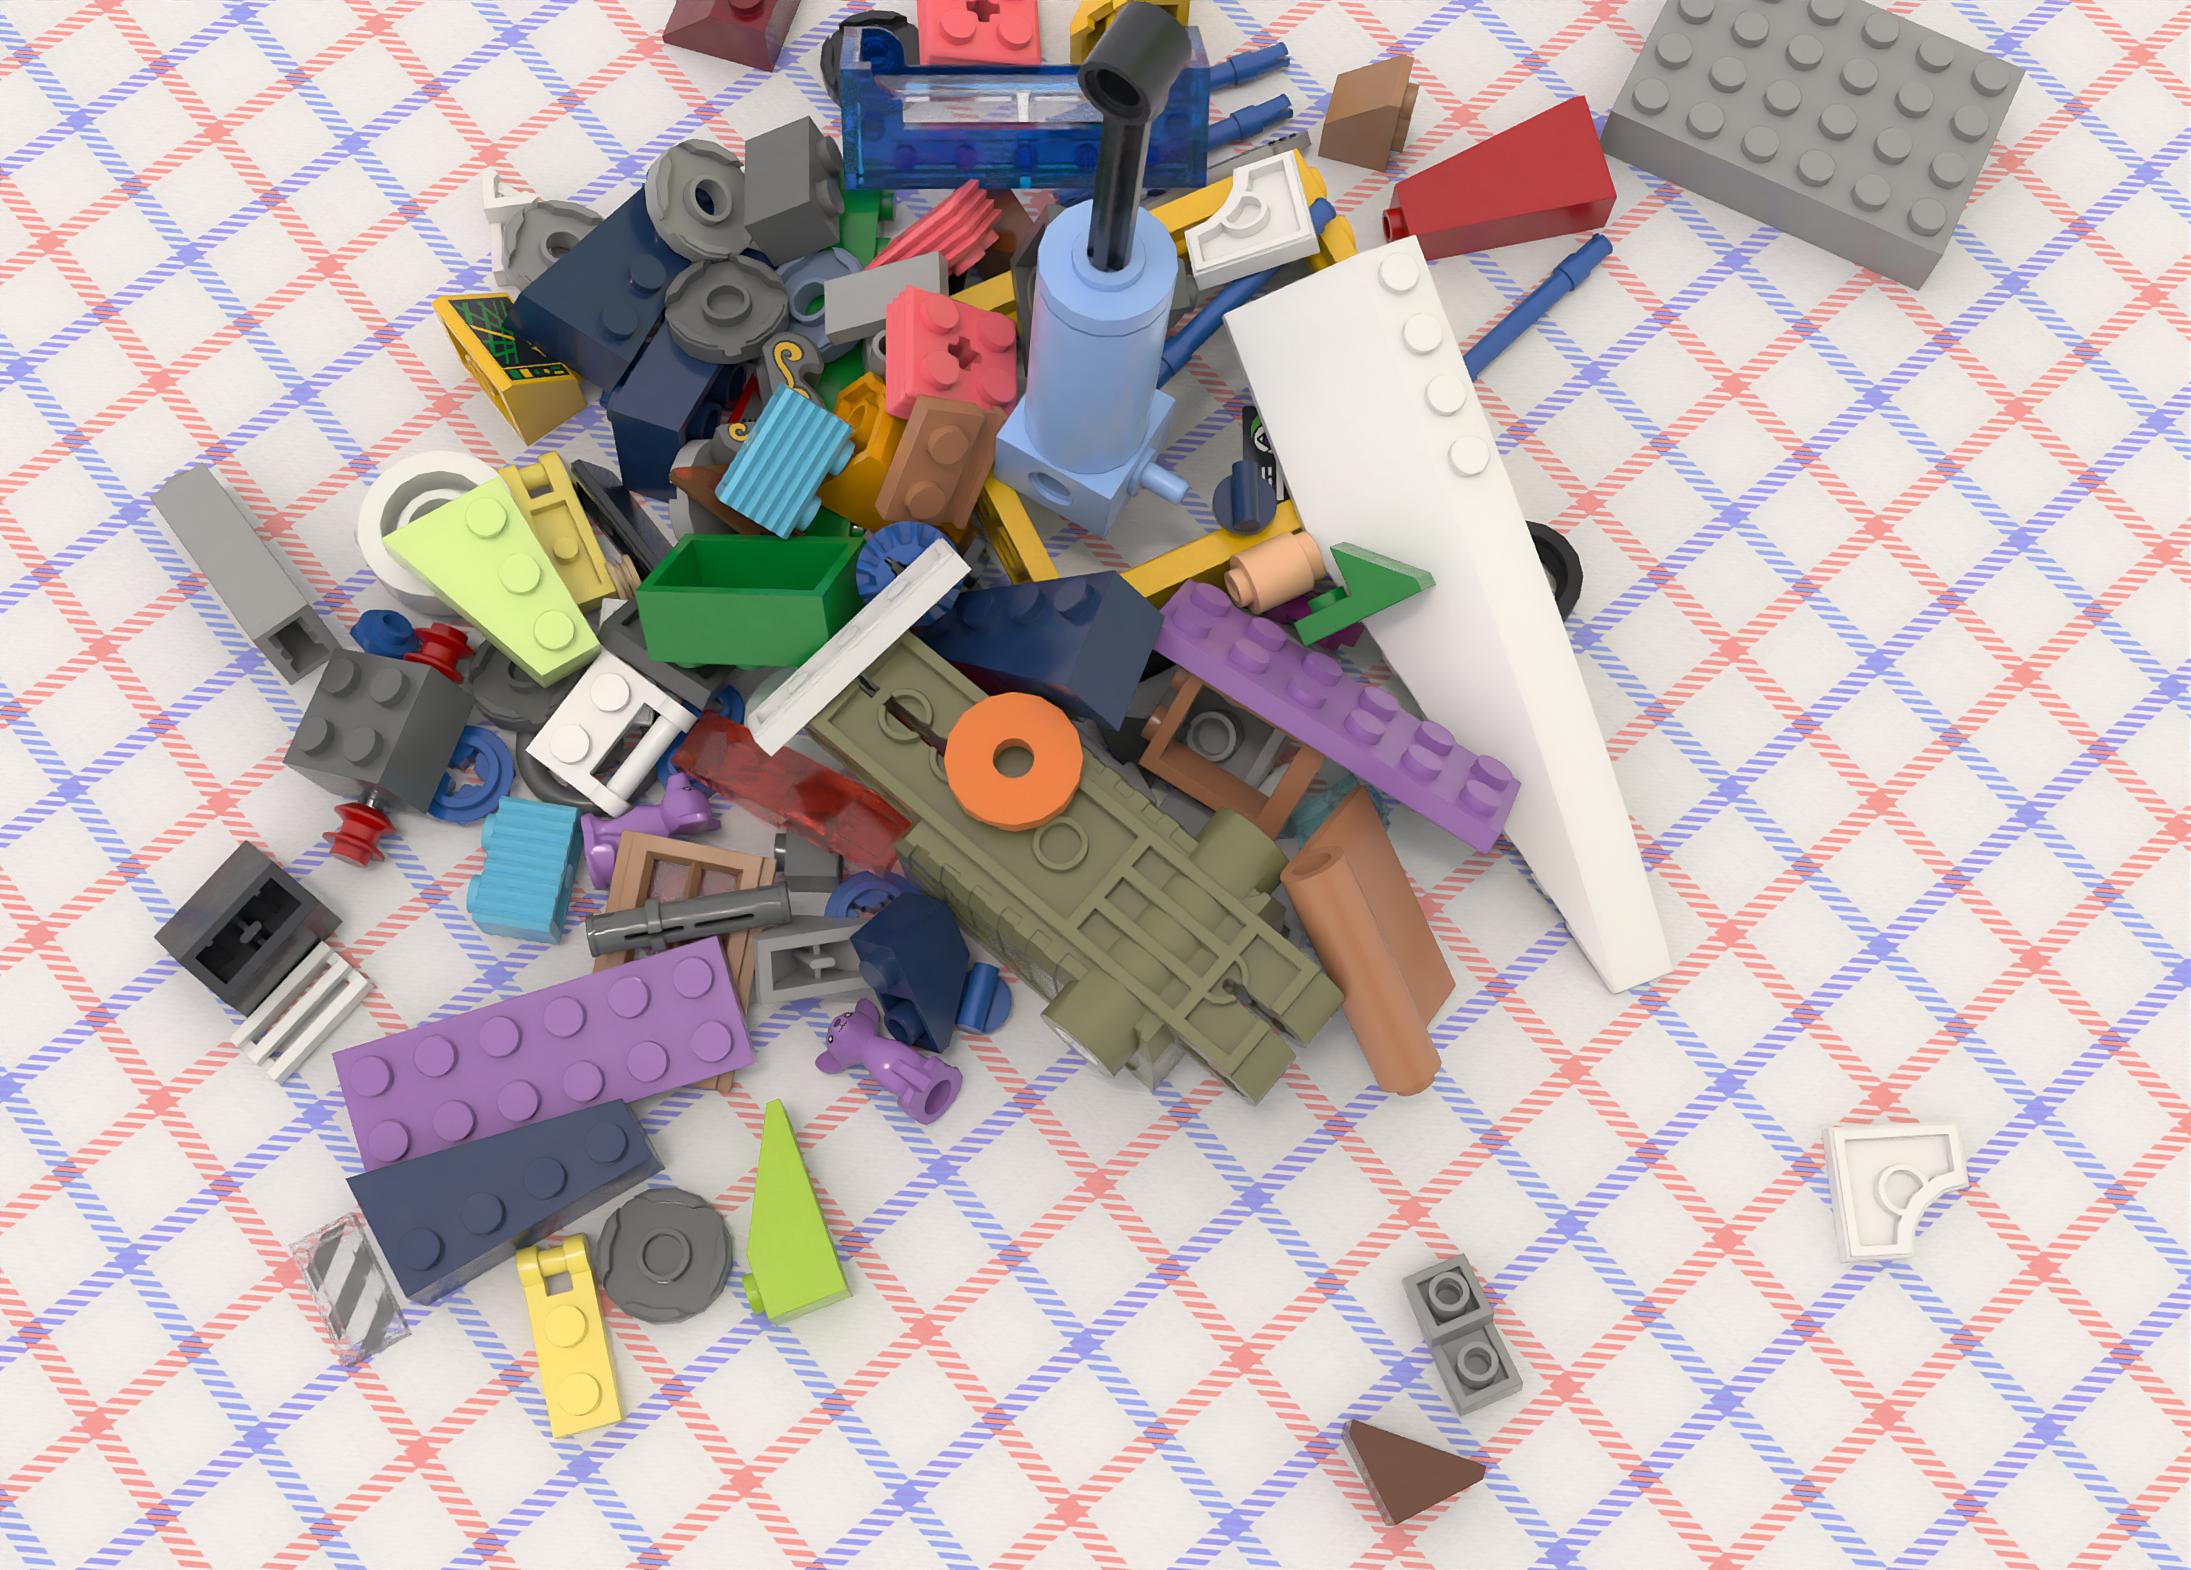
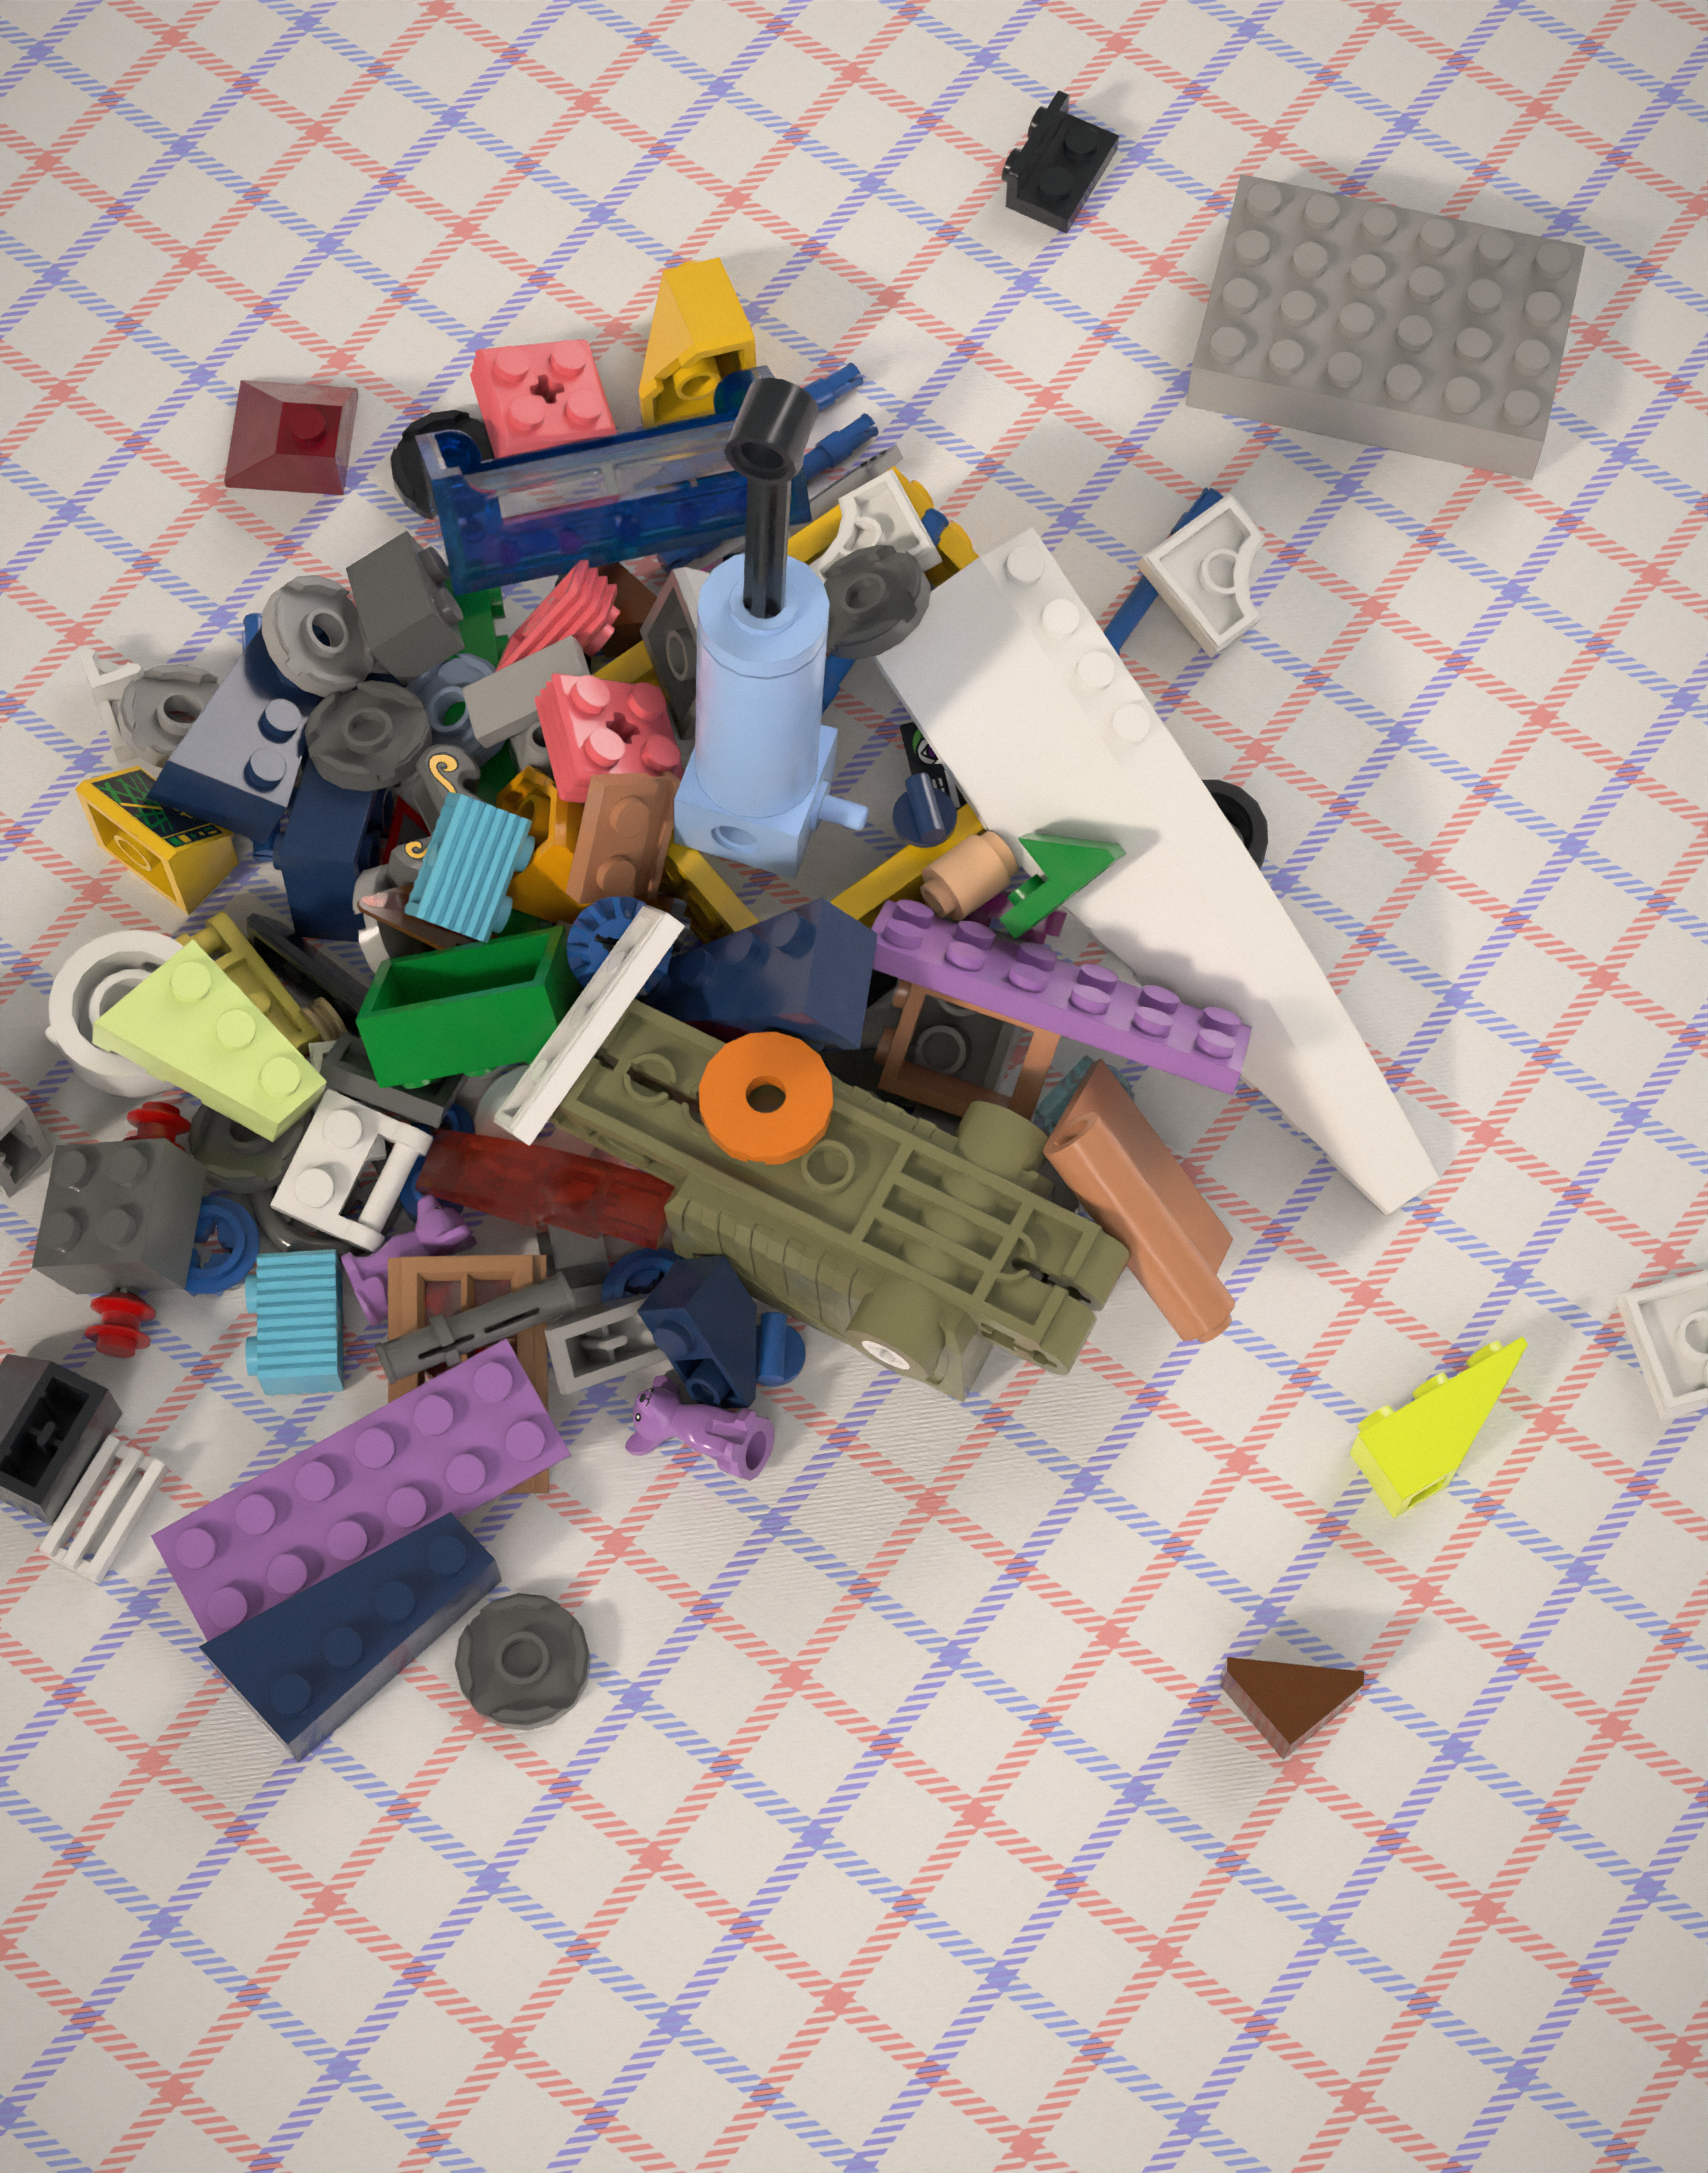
camera: 10 degrees left, 5 degrees down
clear tile [288,1212,412,1368] -> none
blue plate [350,609,419,660] -> none
light yellow plate [516,1232,626,1439] -> none
lime slope [741,1098,852,1326] -> none
medium nougat slope [1318,55,1420,173] -> none
red slope [1382,95,1617,261] -> none
light grey slope [1402,1253,1523,1417] -> none
none -> dark grey tile [824,545,931,660]
none -> white tile [1136,493,1267,659]
none -> neon yellow slope [1350,1336,1528,1519]

